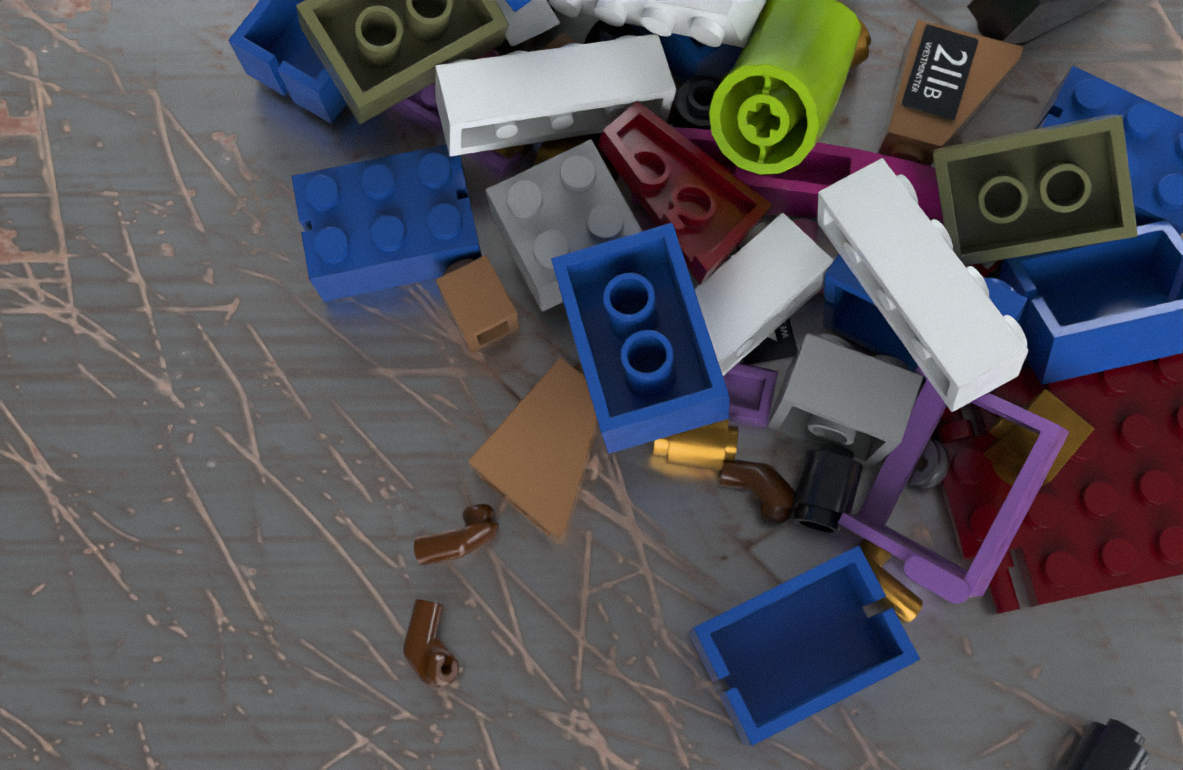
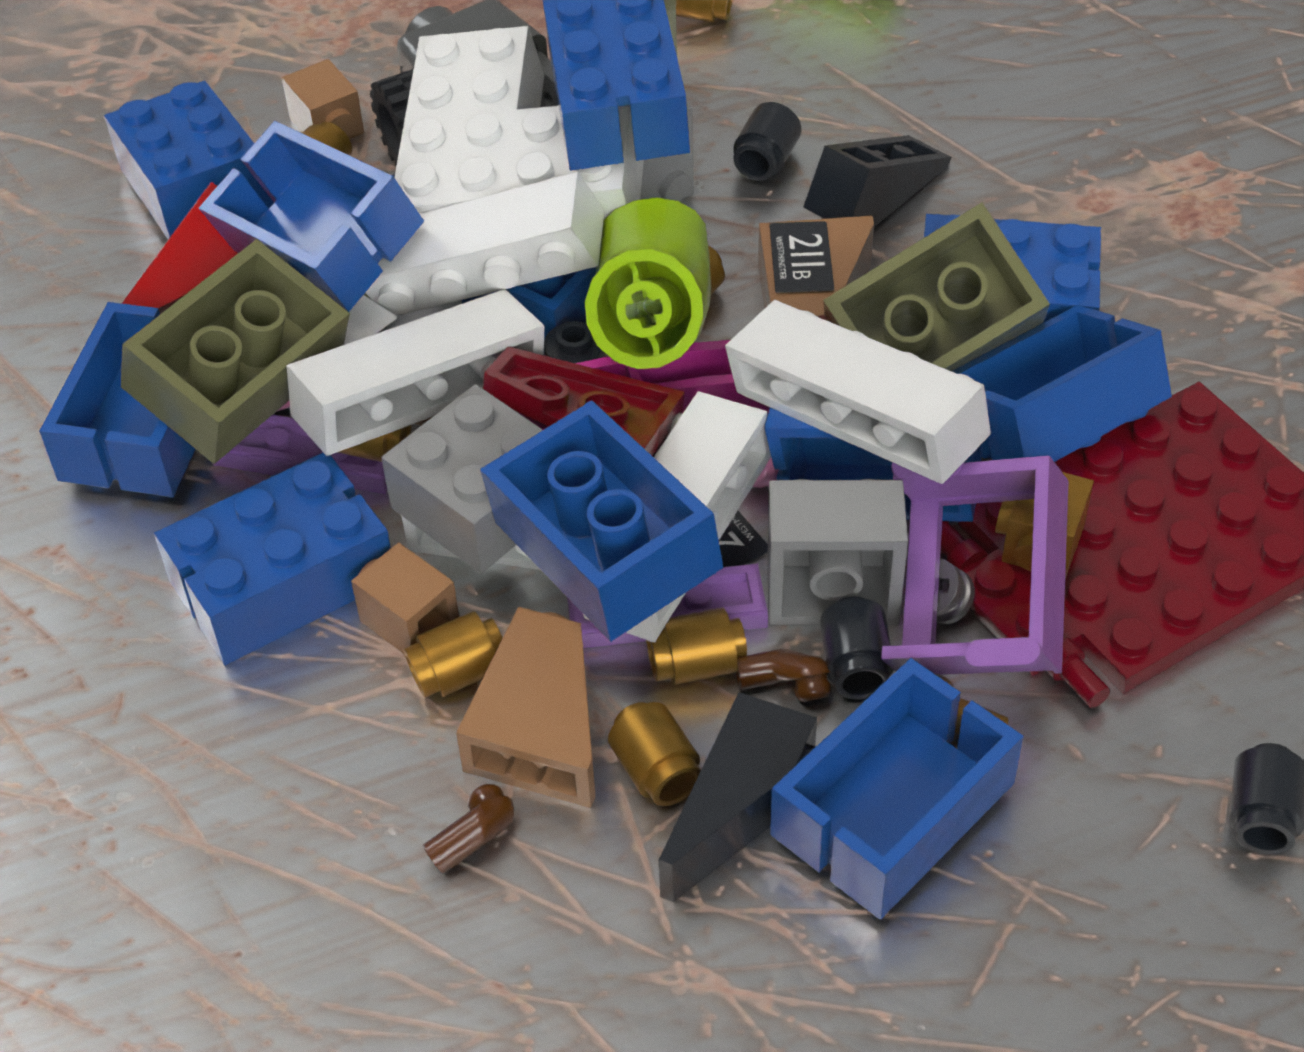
camera: 20 degrees left, 25 degrees down
reddish brown arm [403,599,459,687] -> none
none -> pearl gold brick [403,611,503,698]
none -> pearl gold brick [608,702,701,806]
none -> black slope [658,692,817,902]

